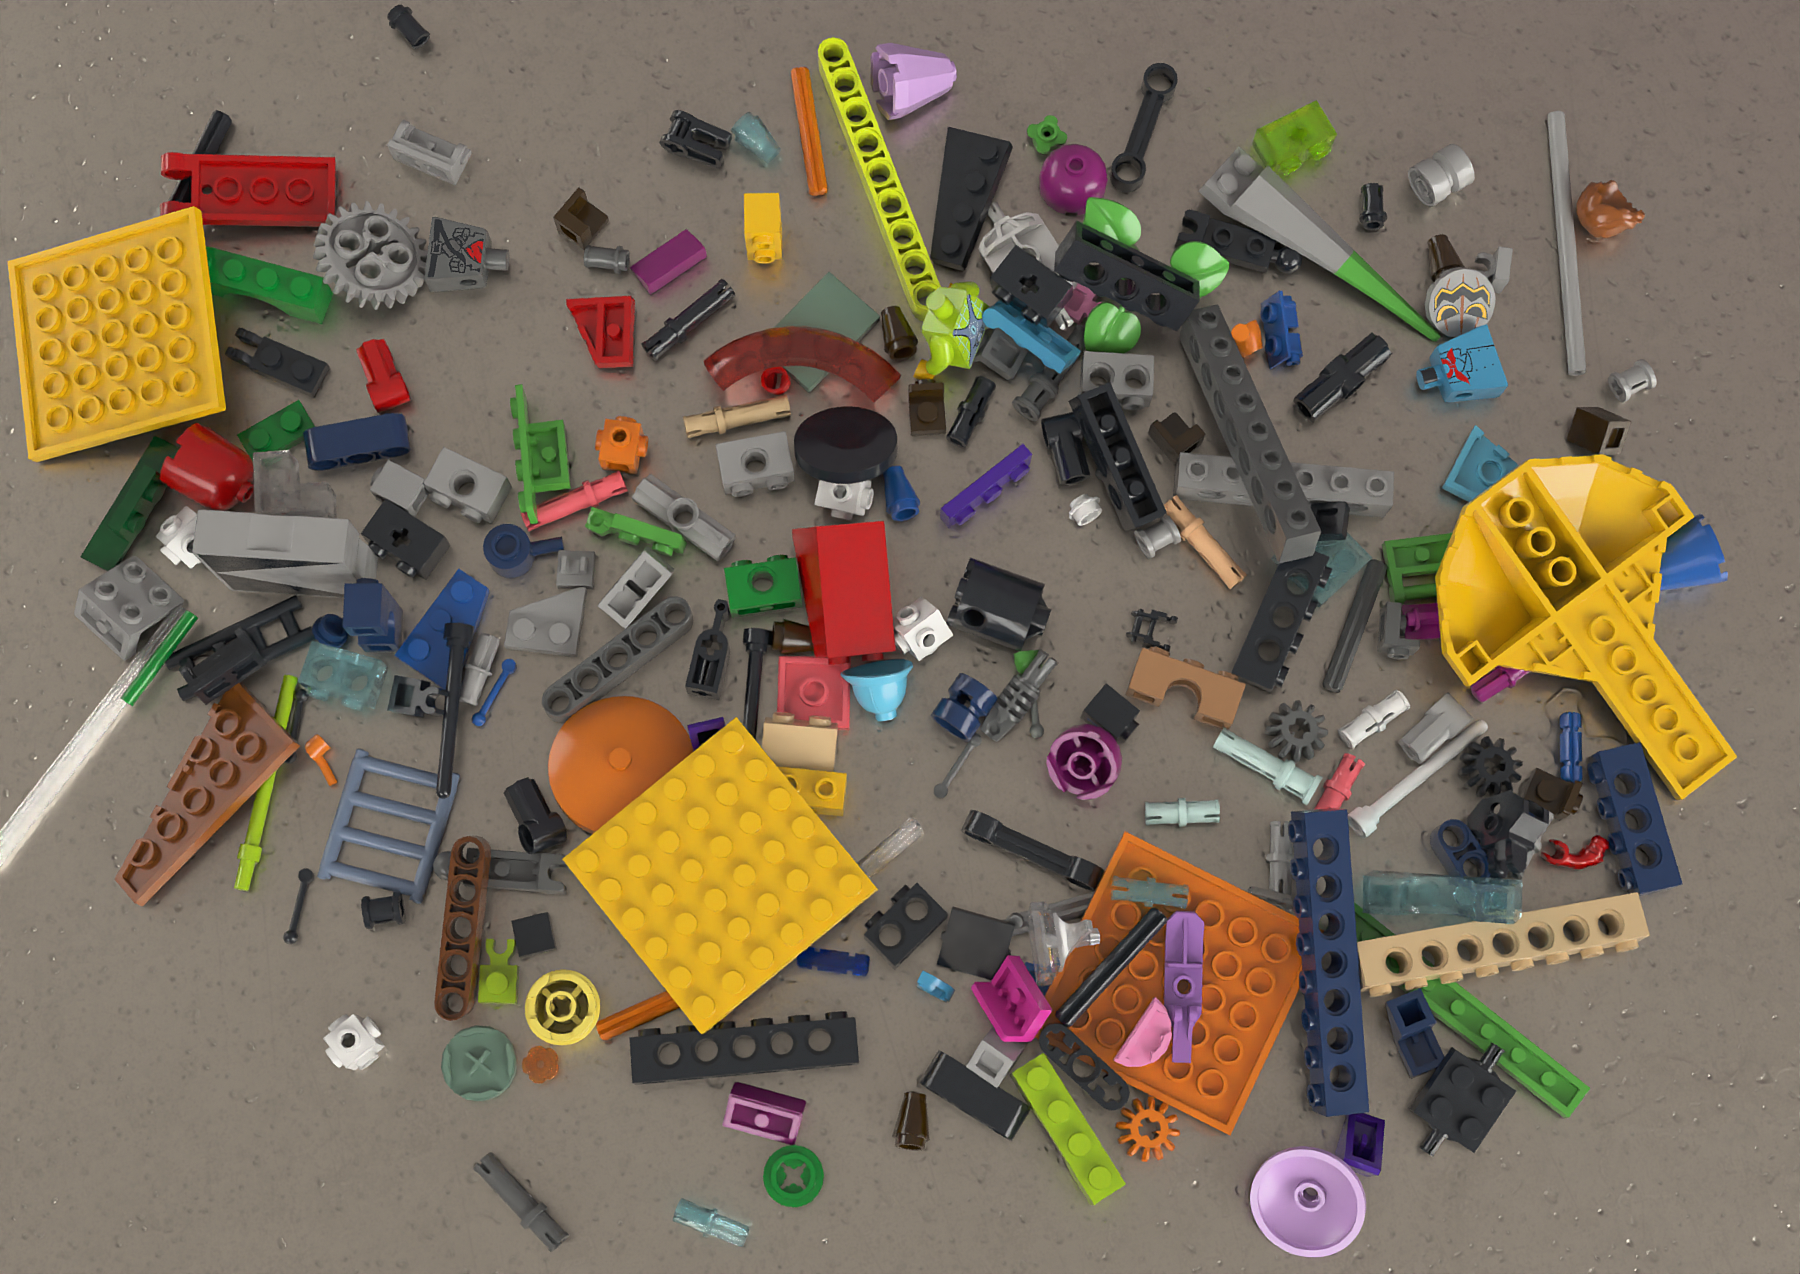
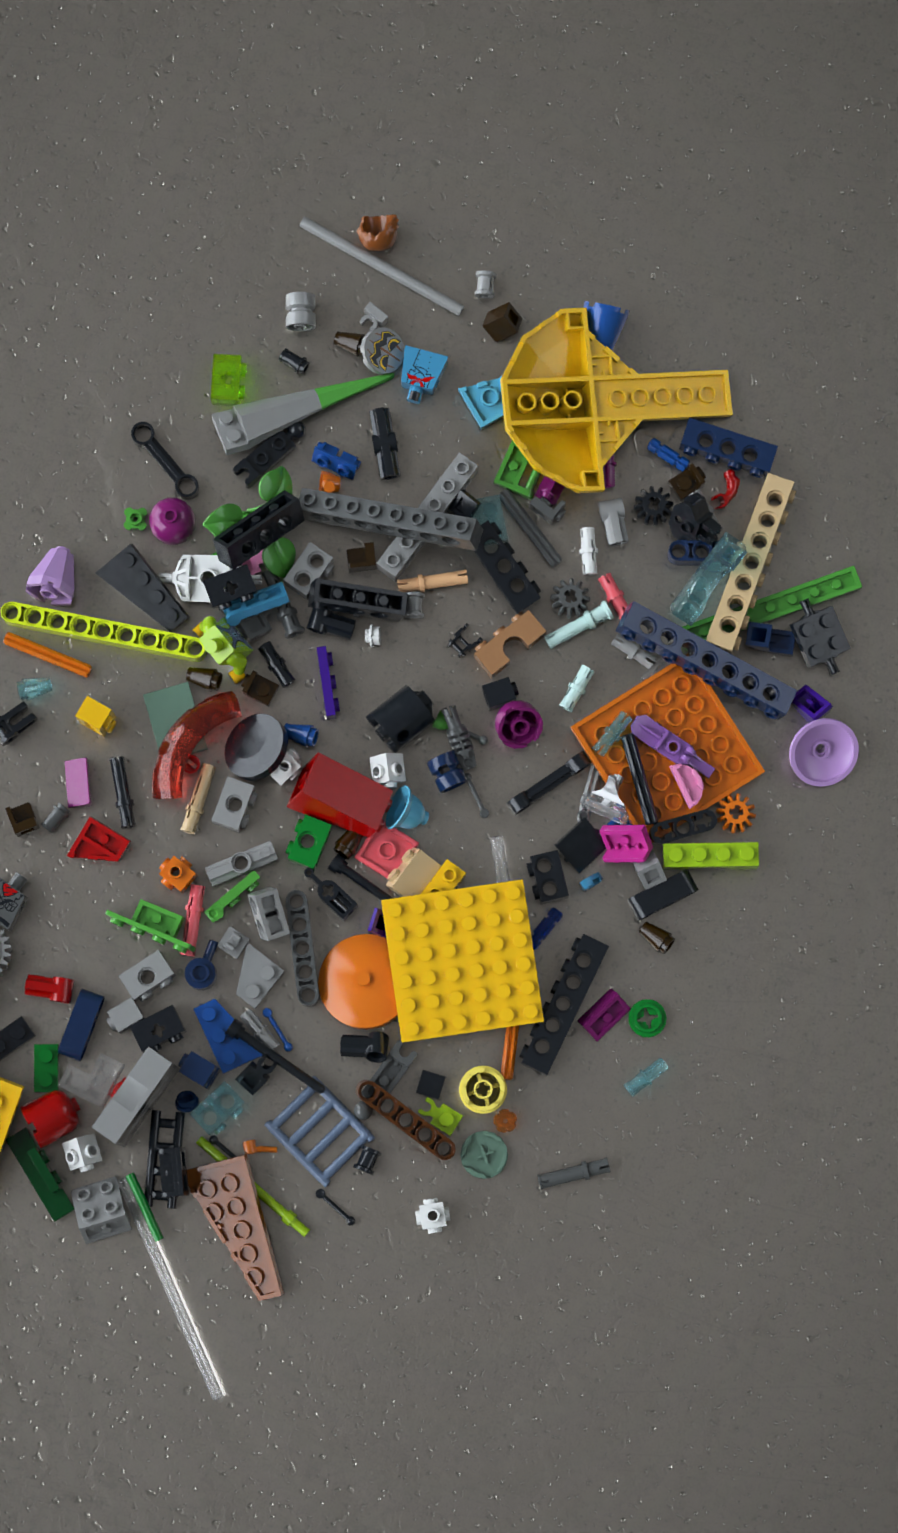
camera: 55 degrees left, 5 degrees up
white piece [1348,720,1488,839] -> none

